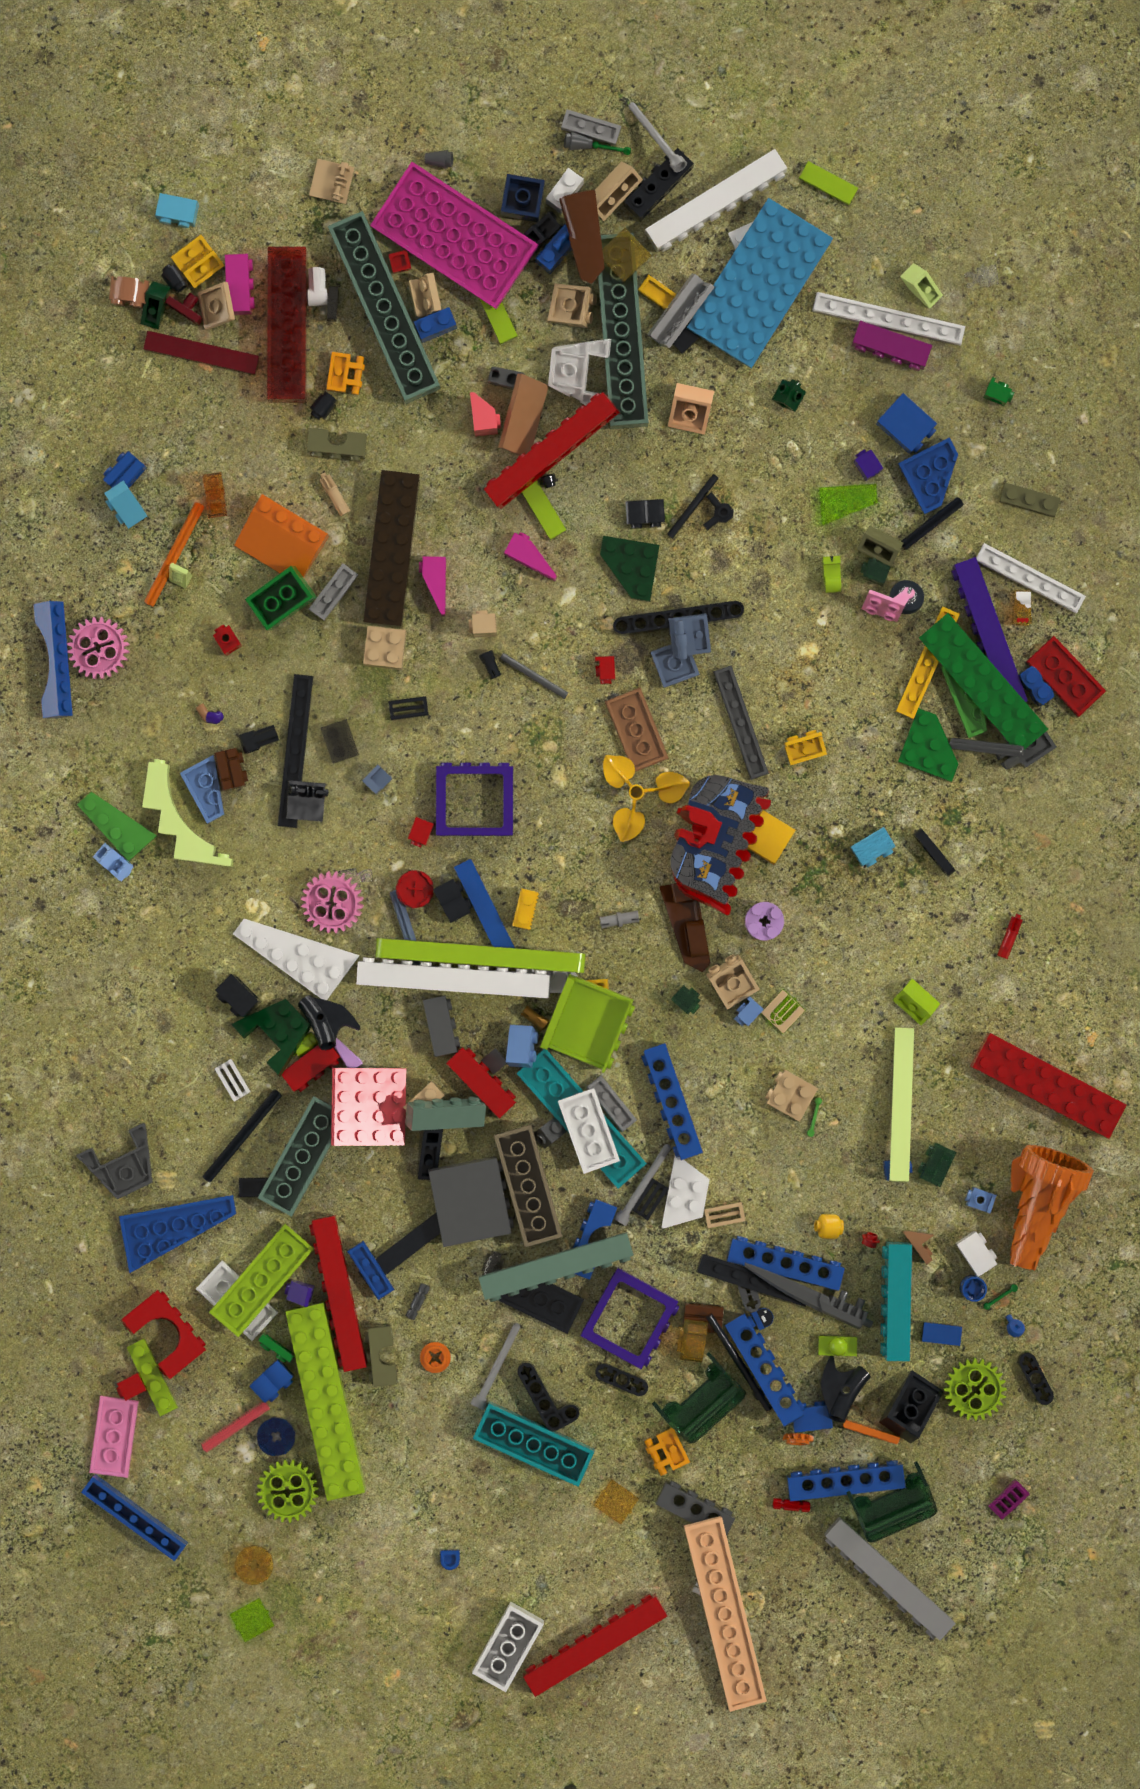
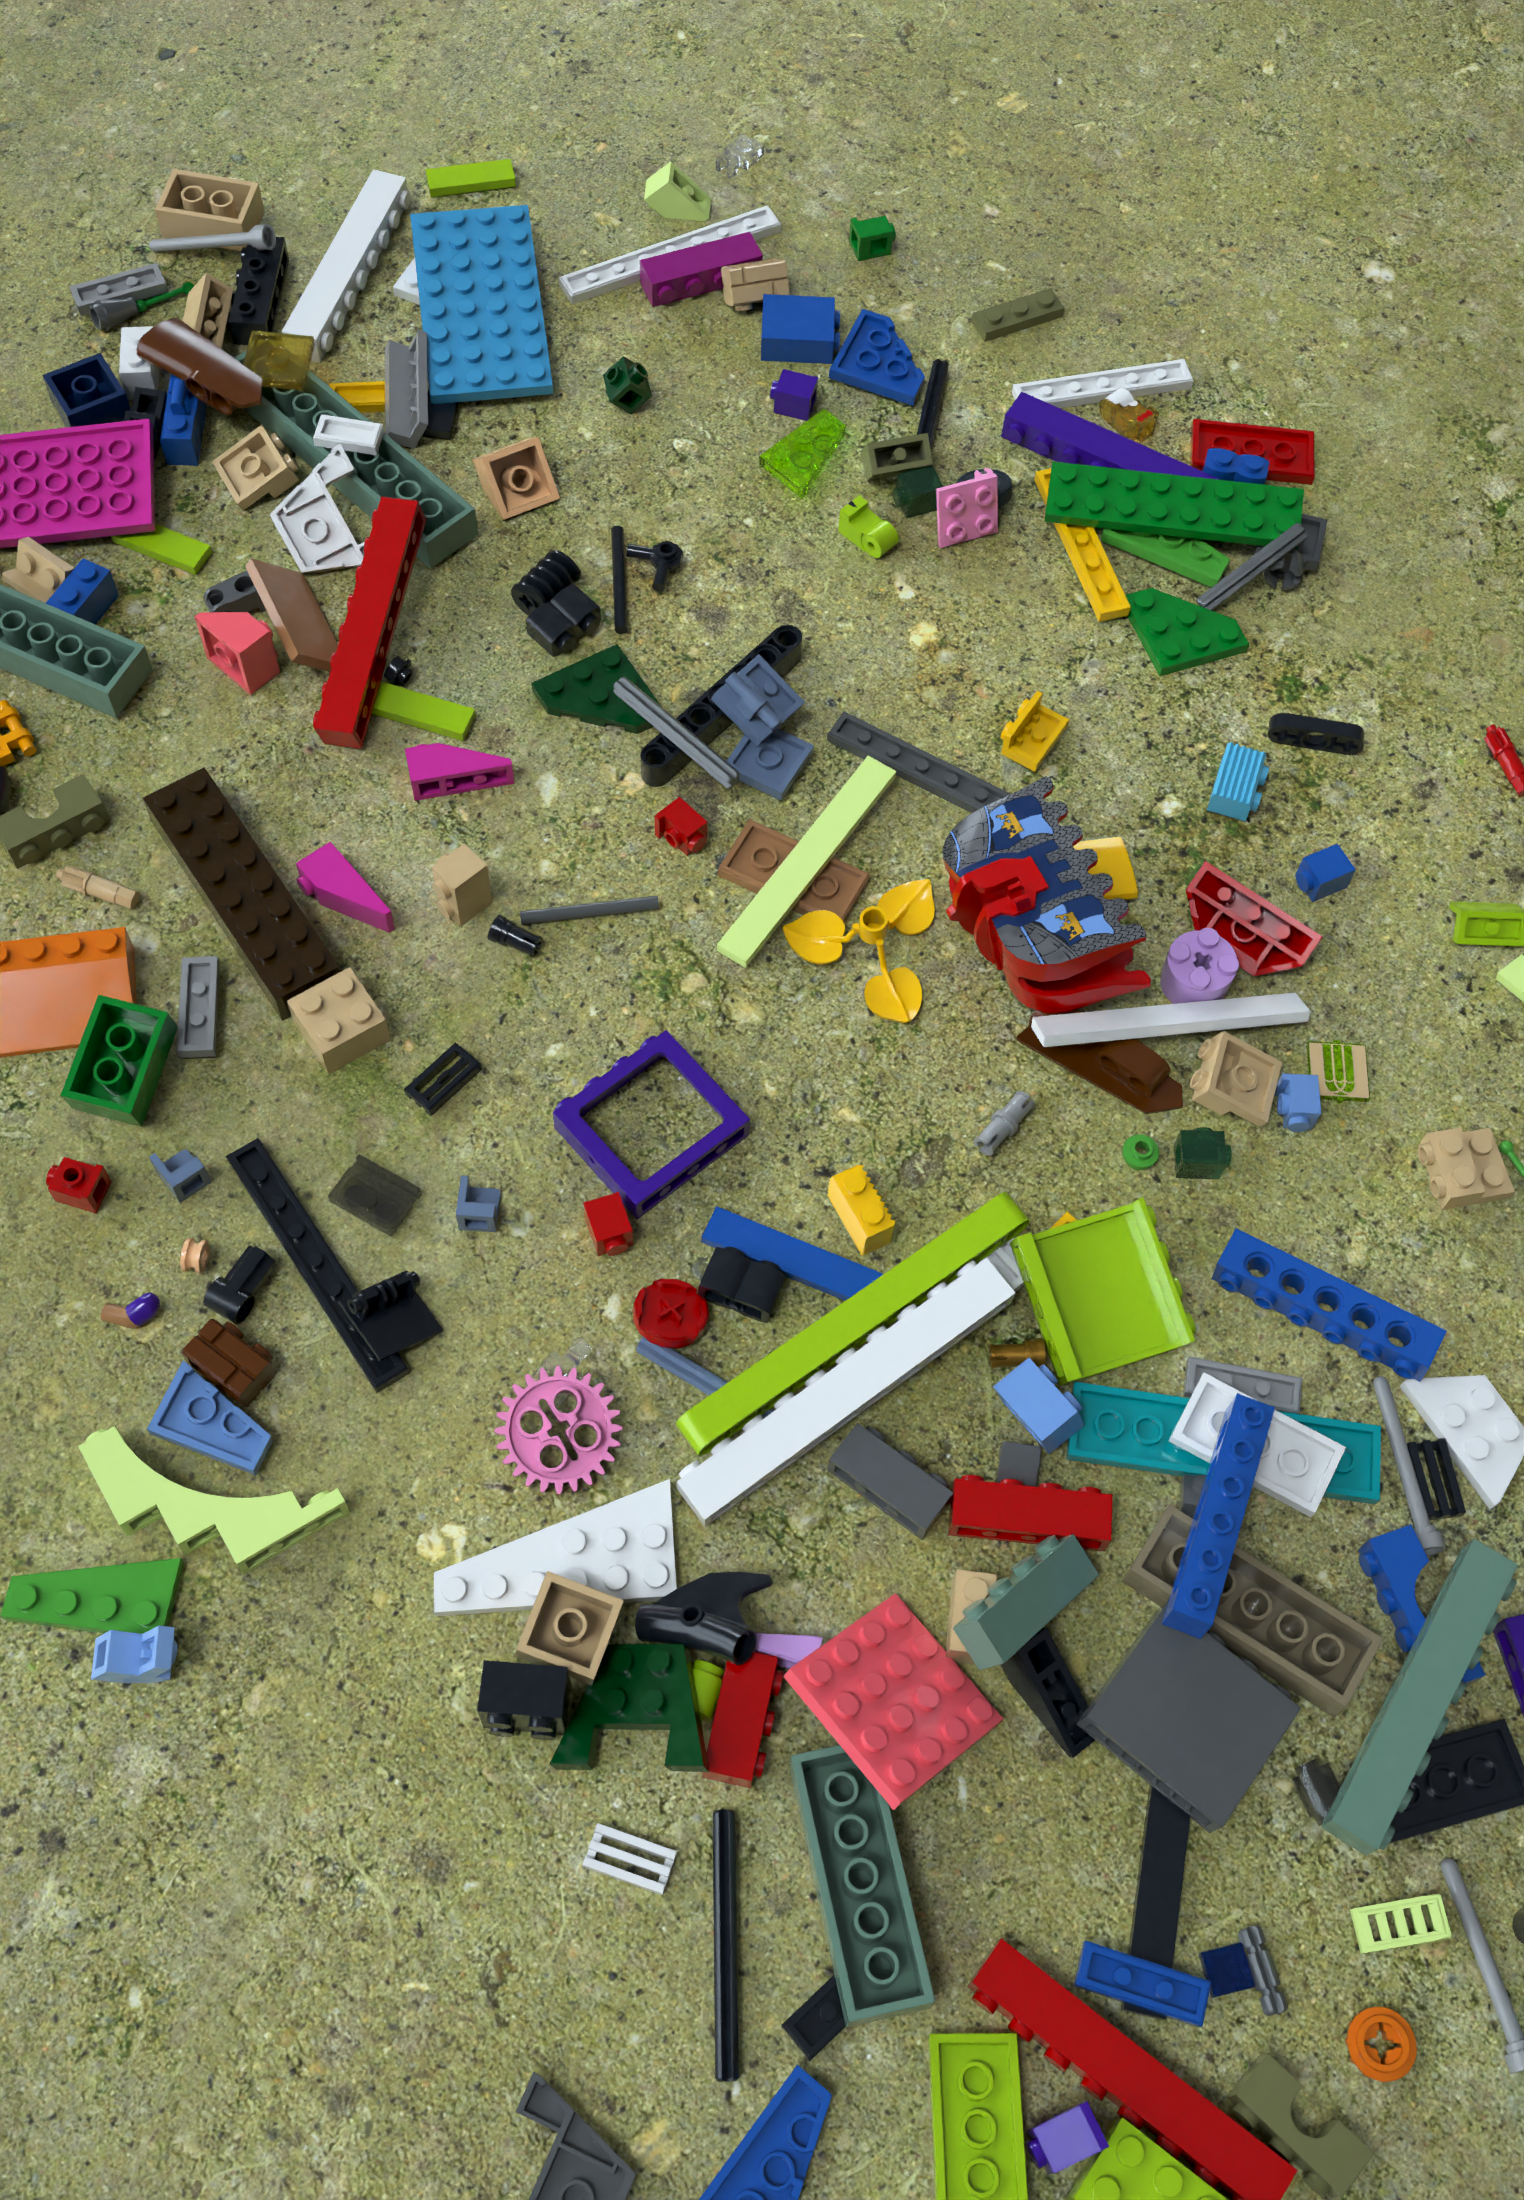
camera: 45 degrees left, 25 degrees down
none -> sand blue panel [149,1149,211,1203]
none -> tan brick [155,169,264,251]
none -> light nougat bush [180,1238,210,1274]
none -> white tile [313,414,384,455]
none -> black piece [511,550,582,616]
none -> tan brick [515,1571,624,1686]
none -> axle [613,677,740,789]
none -> yellowish green tile [717,755,896,968]
none -> tan brick [721,258,790,311]
none -> white tile [1031,993,1311,1047]
none -> bright green plate [1122,1134,1159,1170]
none -> blue brick [1162,1393,1275,1639]
none -> red wedge [1186,861,1323,977]
none -> clear blue tile [1198,1942,1255,1999]
none -> blue brick [1295,843,1356,902]
none -> yellowish green slope [1350,1894,1451,1954]

